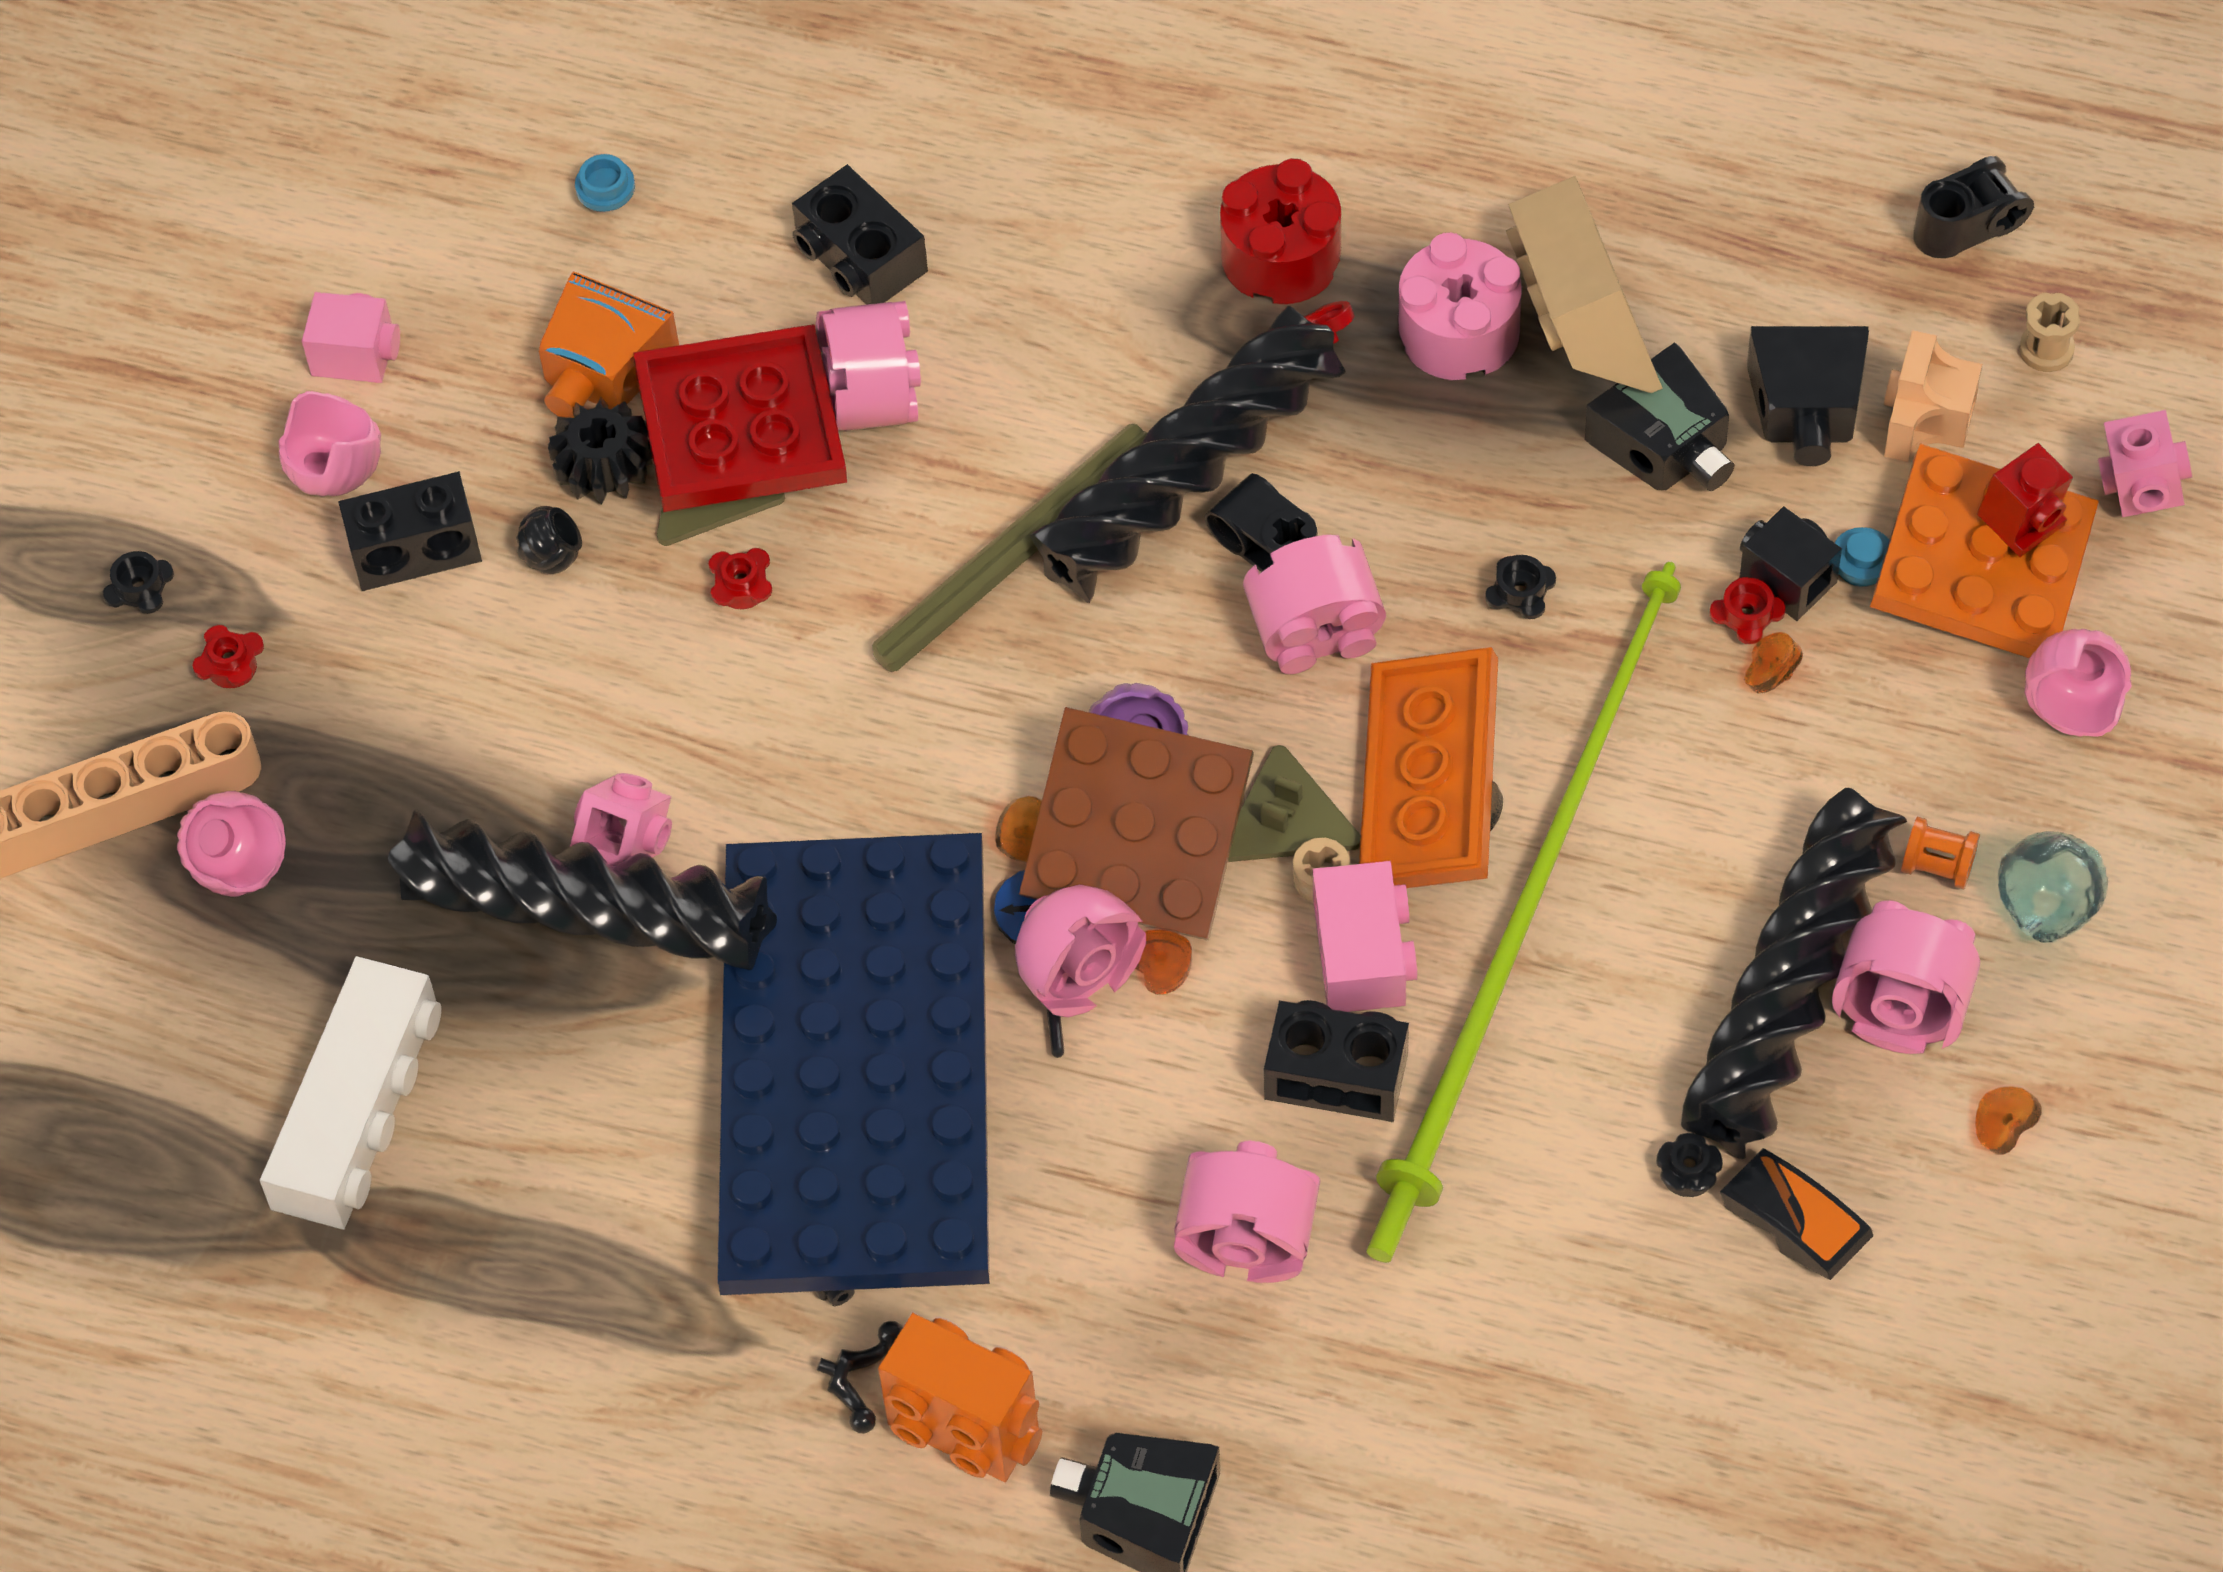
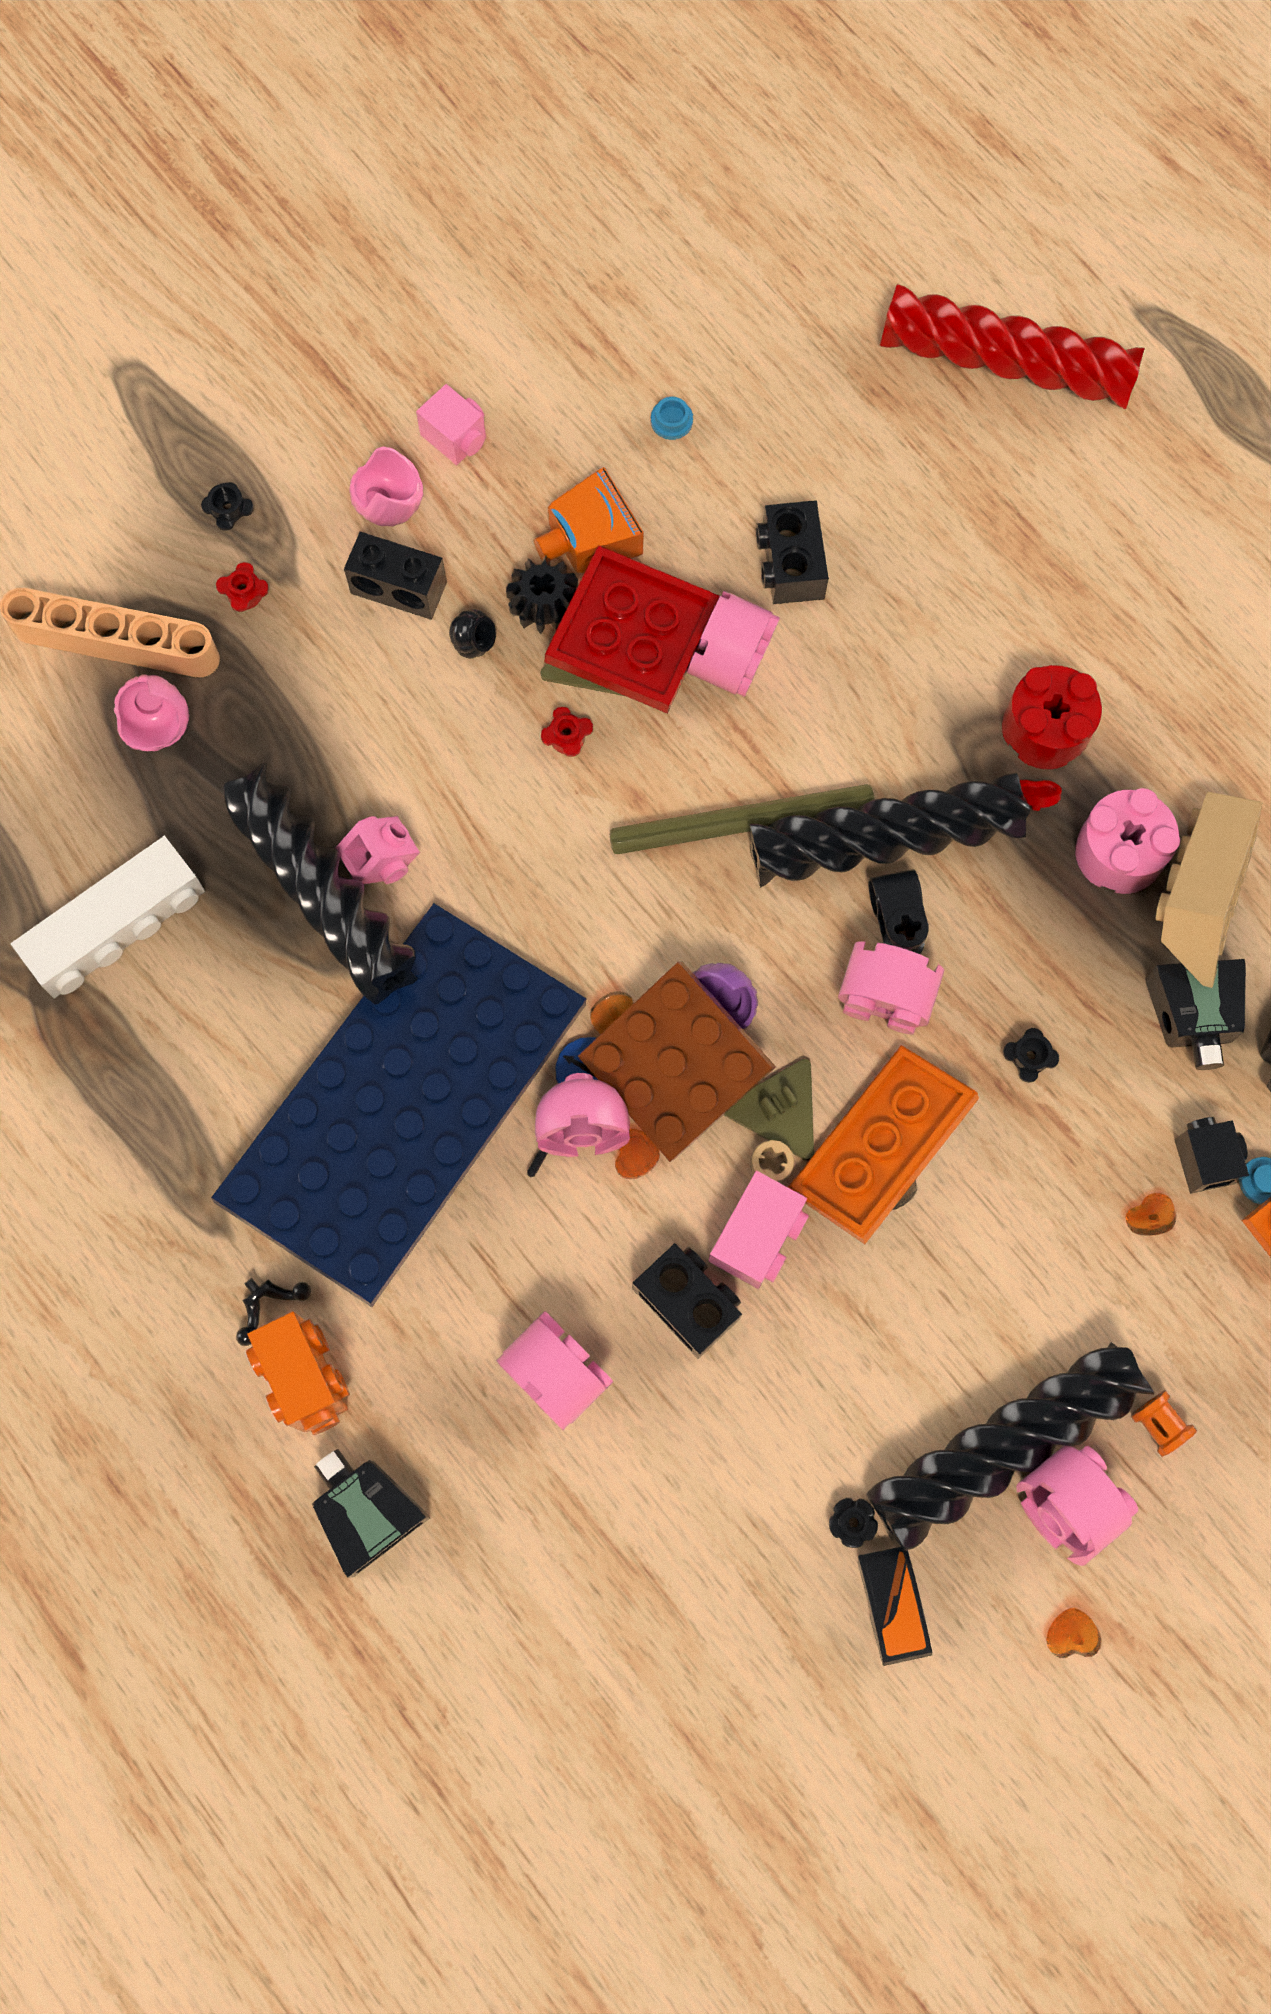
camera: 30 degrees right, 15 degrees up
lime piece [1366,562,1681,1263] -> none
red plate [1710,577,1785,644] -> none
clear light blue hair [1998,831,2108,943] -> none

